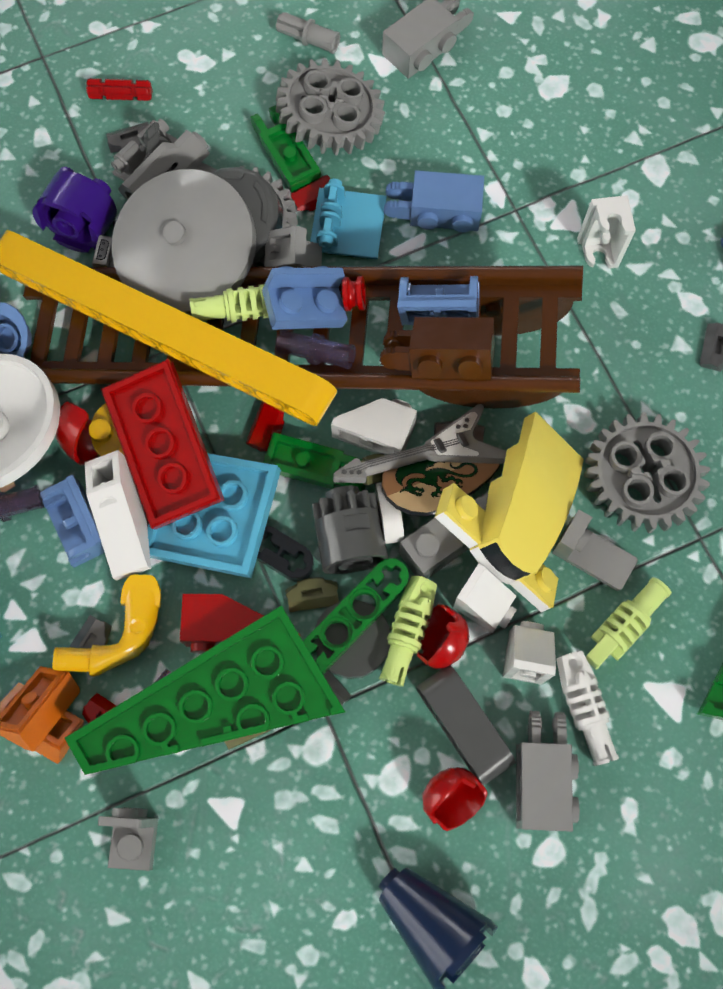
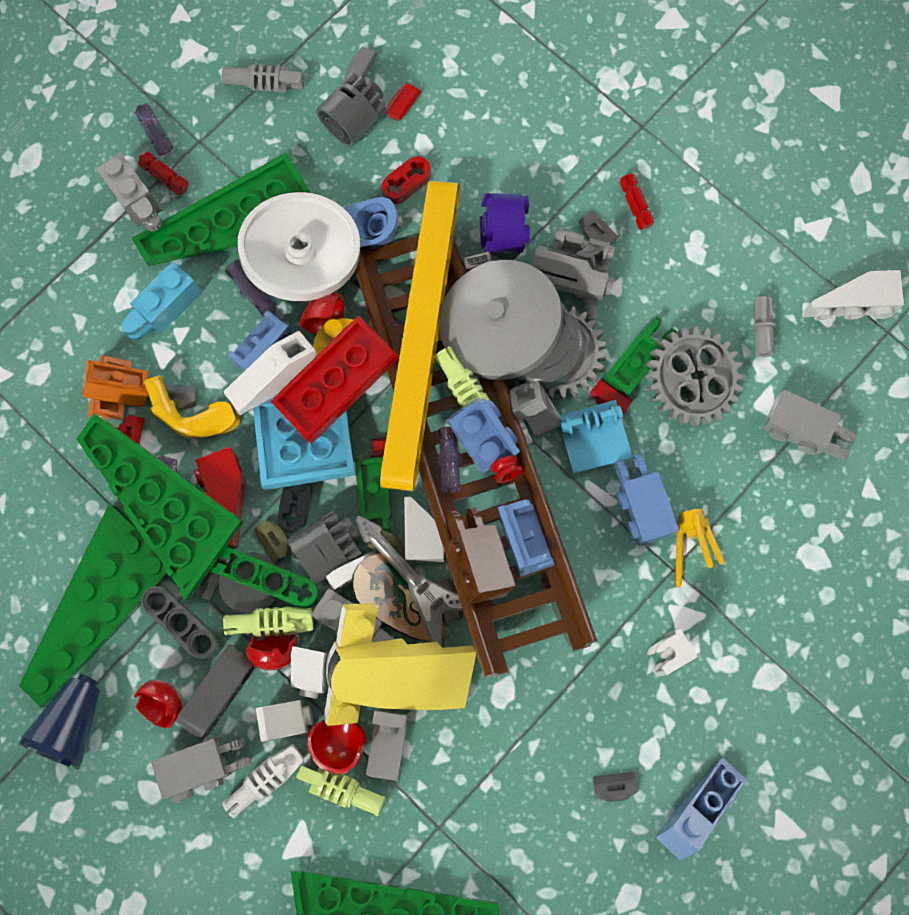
camera: 70 degrees right, 5 degrees up
light grey bracket [98,807,159,871] -> none
light grey gear [584,412,710,533] -> none
none -> green wing [19,504,168,707]
none -> dark grey beam [141,586,222,660]
none -> red helmet [308,720,366,774]
none -> yellow plant [675,509,724,588]

